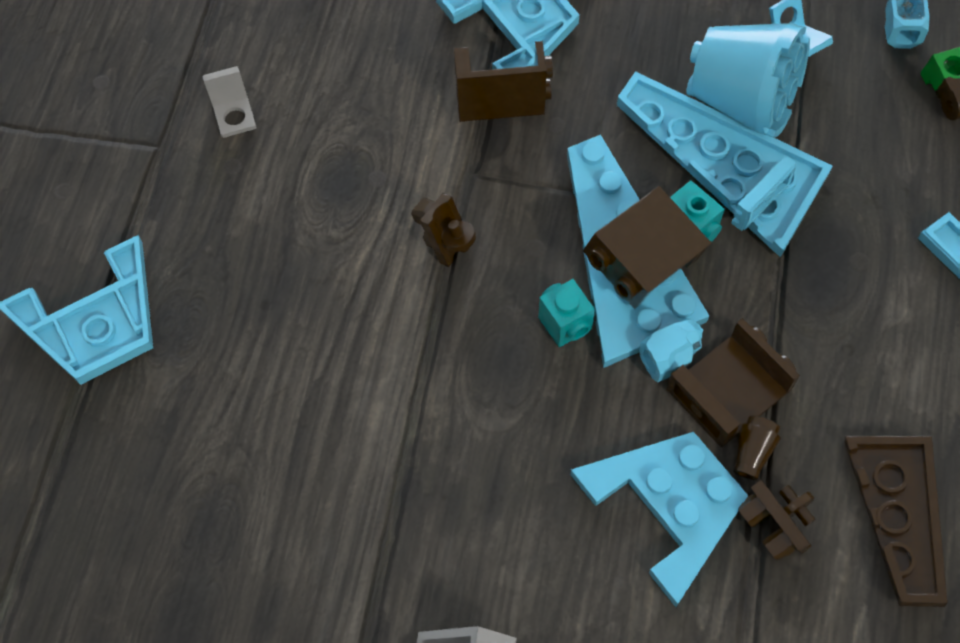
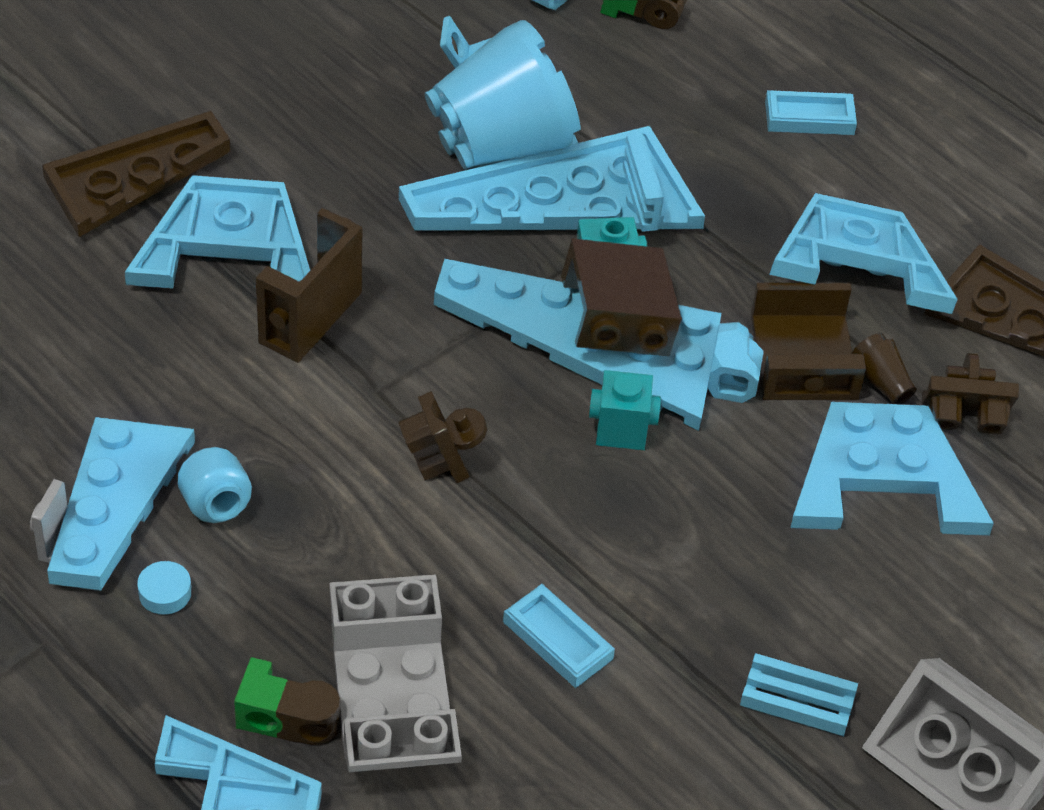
camera: 60 degrees left, 15 degrees down
none -> medium azure wing [47,417,195,590]
none -> medium azure tile [138,561,191,614]
none -> medium azure head [178,447,252,523]
none -> leg [234,657,340,745]
none -> light grey slope [329,574,462,772]
none -> medium azure tile [503,584,615,688]
none -> medium azure tile [740,653,858,736]
none -> medium azure wing [769,193,958,314]

